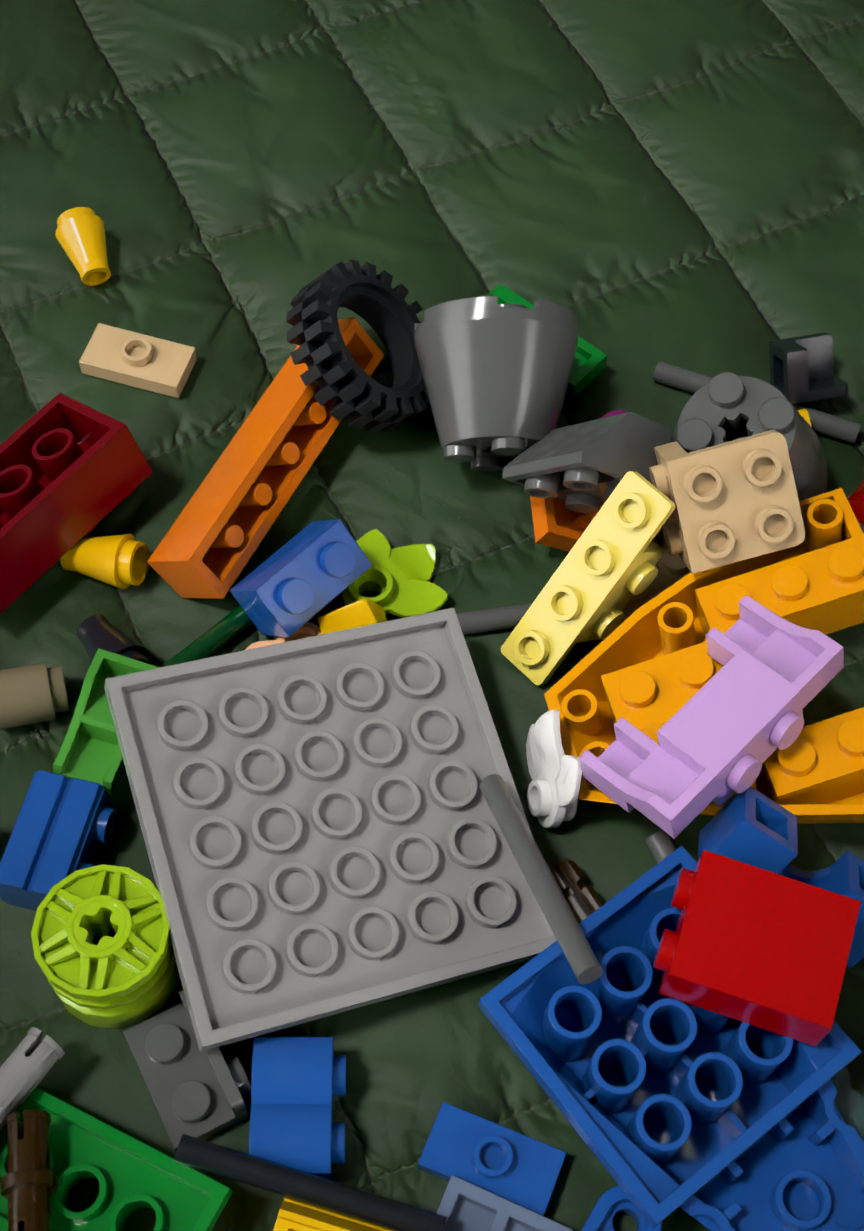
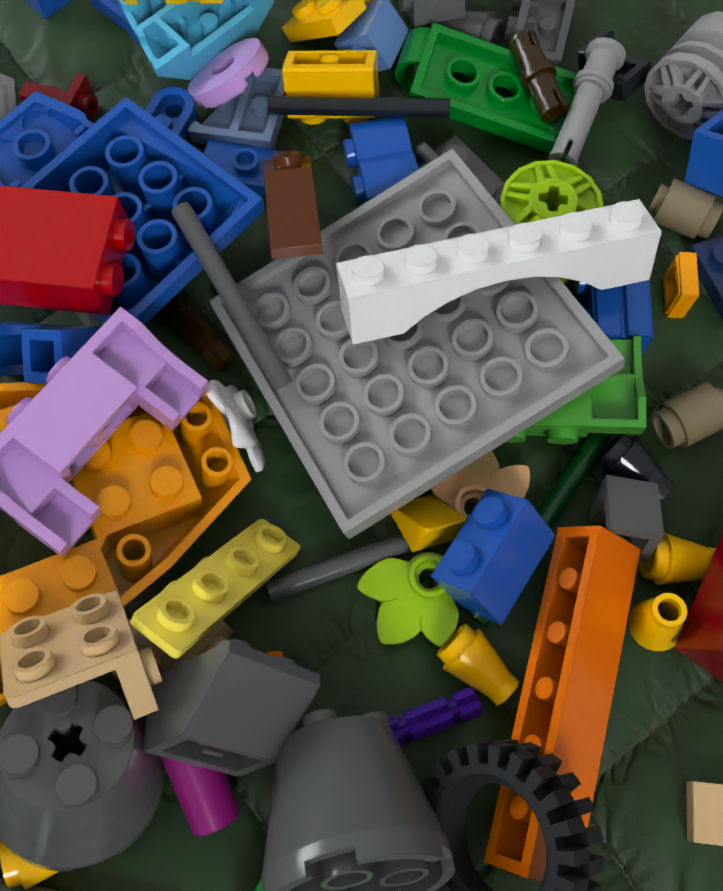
camera: 170 degrees right, 10 degrees up
none -> reddish brown slope [264,151,323,259]
none -> white arch [336,199,662,345]
none -> dark purple axle [388,687,483,746]
none -> yellow cone [436,623,519,706]
none -> dark grey panel [589,475,665,563]
none -> yellow cone [628,593,687,652]

